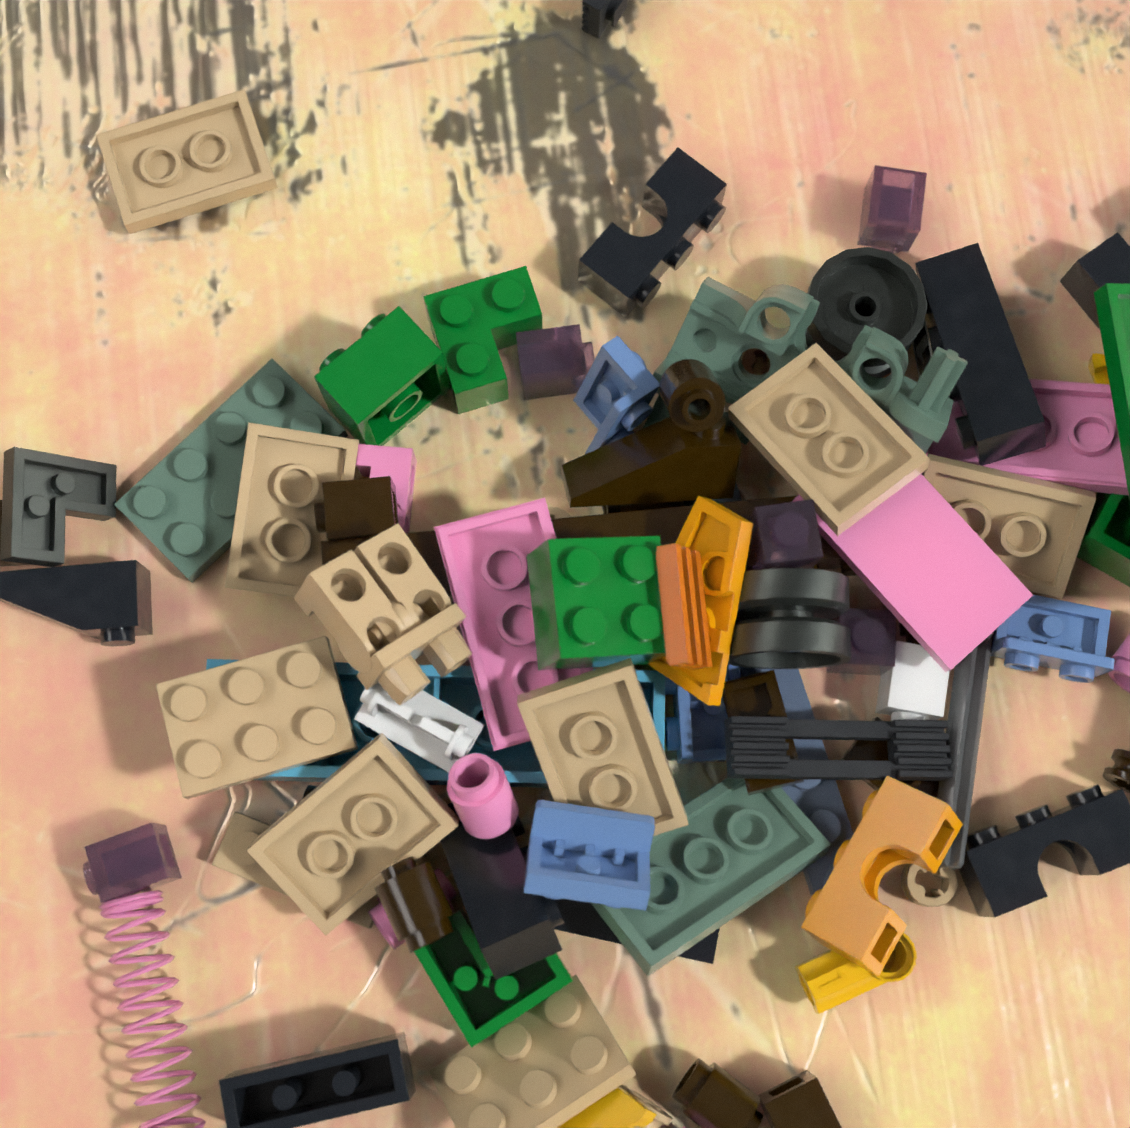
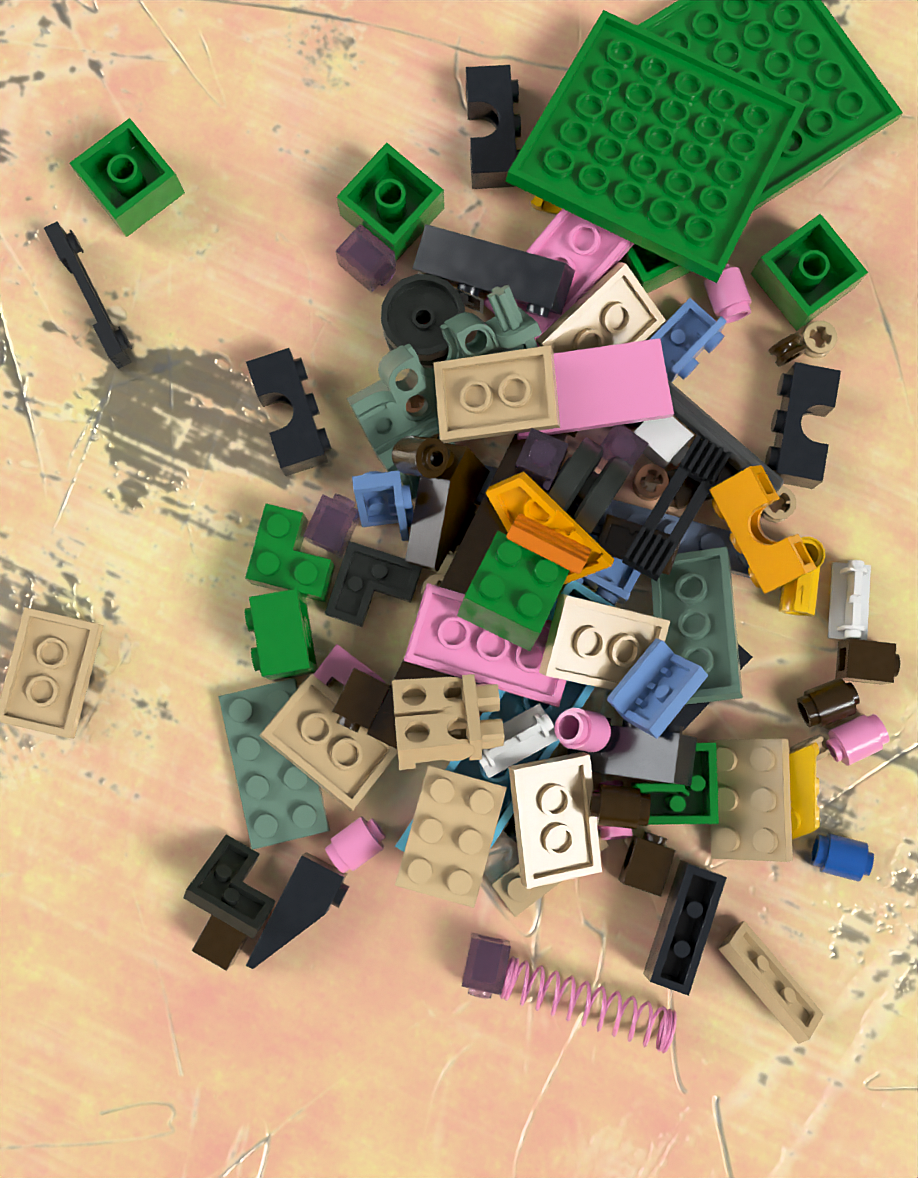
camera: 55 degrees left, 5 degrees up
none -> pearl dark grey plate [325,541,422,627]
none -> bright pink brick [325,816,386,874]
none -> green brick [336,142,444,262]
none -> dark brown brick [618,831,676,897]
none -> nougat bush [632,464,669,501]
none -> white hinge [828,560,871,640]

